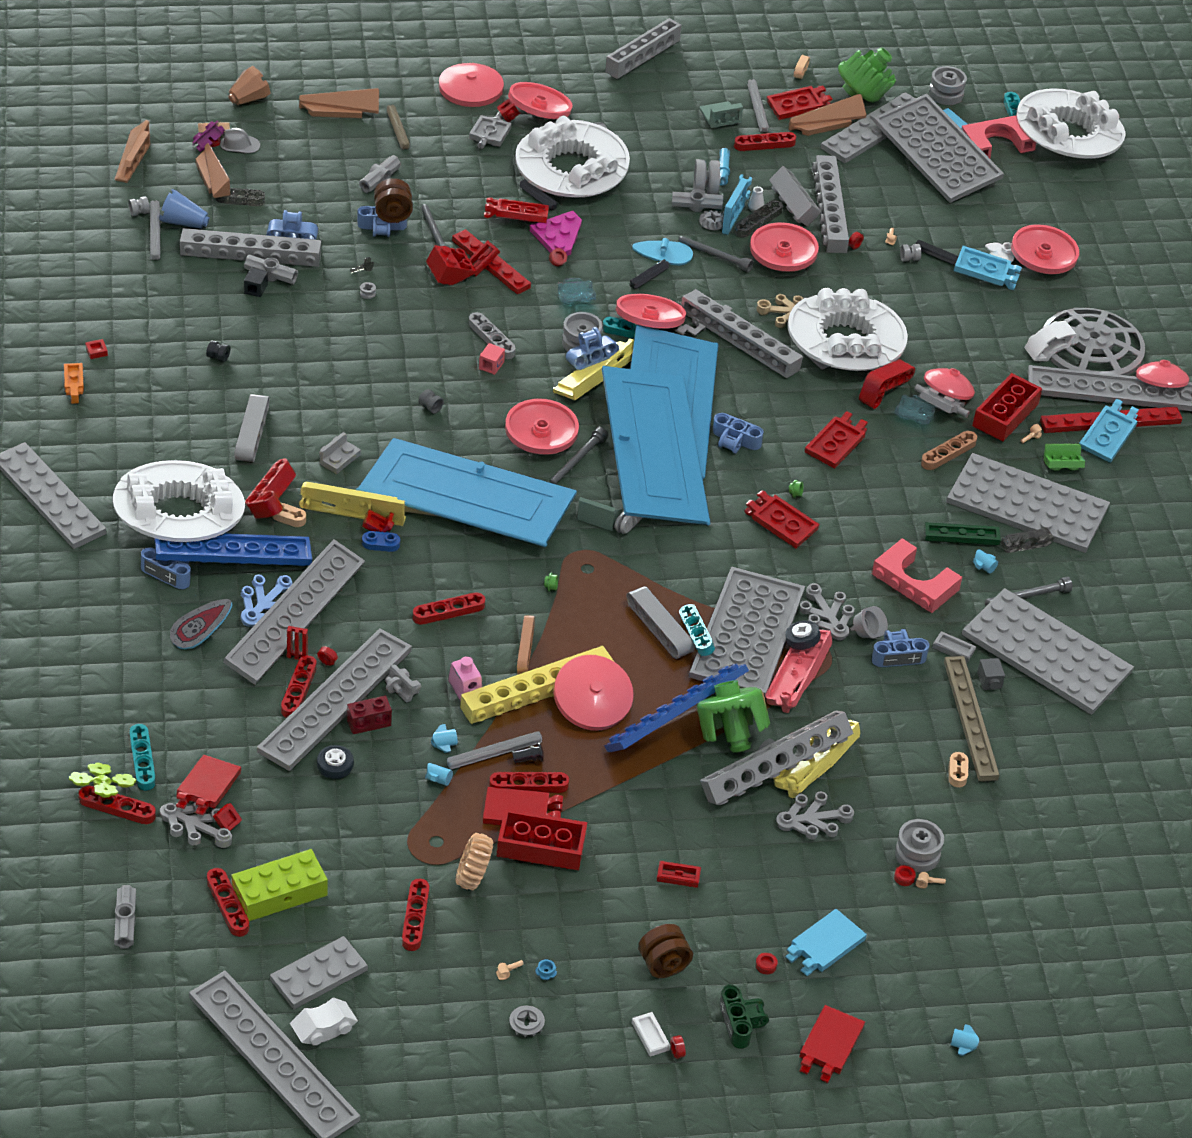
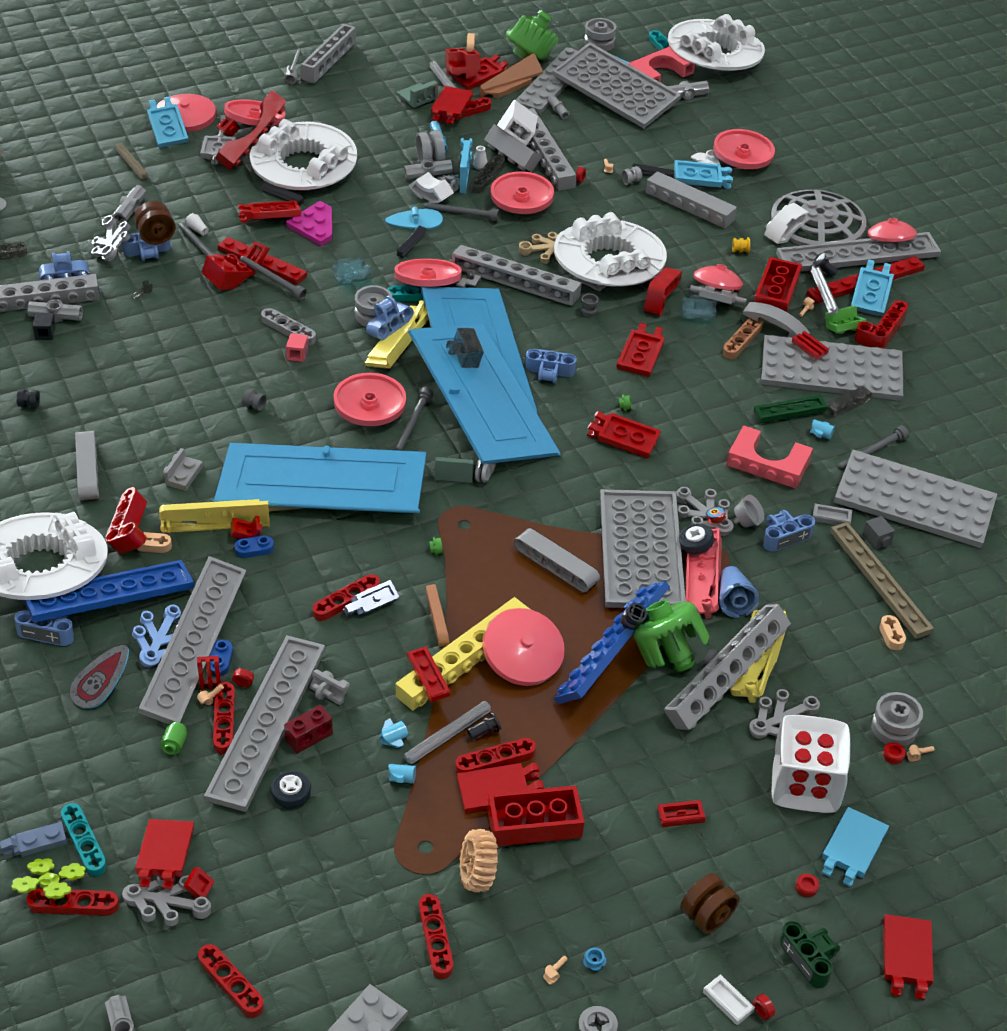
camera: 15 degrees left, 0 degrees up
lime brick [232,849,328,921] -> none
nougat wedge [299,88,379,118] -> none
light grey bush [360,282,376,299] -> none
bright pink torso [448,657,482,701] -> none
red tile [549,248,567,267] -> none
teal beam [679,604,715,656] -> none
none -> sand blue hinge [0,822,67,857]
none -> light grey plant [91,215,130,261]
none -> medium azure tile [147,97,189,148]
none -> bright green brick [160,722,187,755]
none -> white cone [185,213,209,236]
none -> light nougat hand [197,684,224,705]
none -> blue plate [210,640,233,676]
none -> red arch [215,90,287,170]
none -> dark grey piece [240,256,307,301]
none -> light grey plant [284,49,302,84]
none -> hinge [343,580,400,616]
none -> red tile [407,646,450,702]
none -> white brick [408,172,454,203]
none -> red tile [431,86,473,124]
none -> red brick [445,48,481,79]
none -> clear smoke brick [446,328,484,368]
none -> white slope [497,100,538,146]
none -> light grey pin [547,95,570,120]
none -> dark grey wheel [581,294,599,317]
none -> black wheel [620,603,647,630]
none -> light grey brick [646,171,737,229]
none -> light grey piece [667,81,709,100]
none -> tile [706,507,726,523]
none -> medium blue cone [719,566,759,618]
none -> yellow bush [732,237,750,254]
none -> light grey slope [742,302,810,337]
none -> white piece [772,715,850,813]
none -> red tile [792,331,829,360]
none -> axle [811,266,838,315]
none -> black pin [812,253,838,277]
none -> red beam [854,300,908,349]

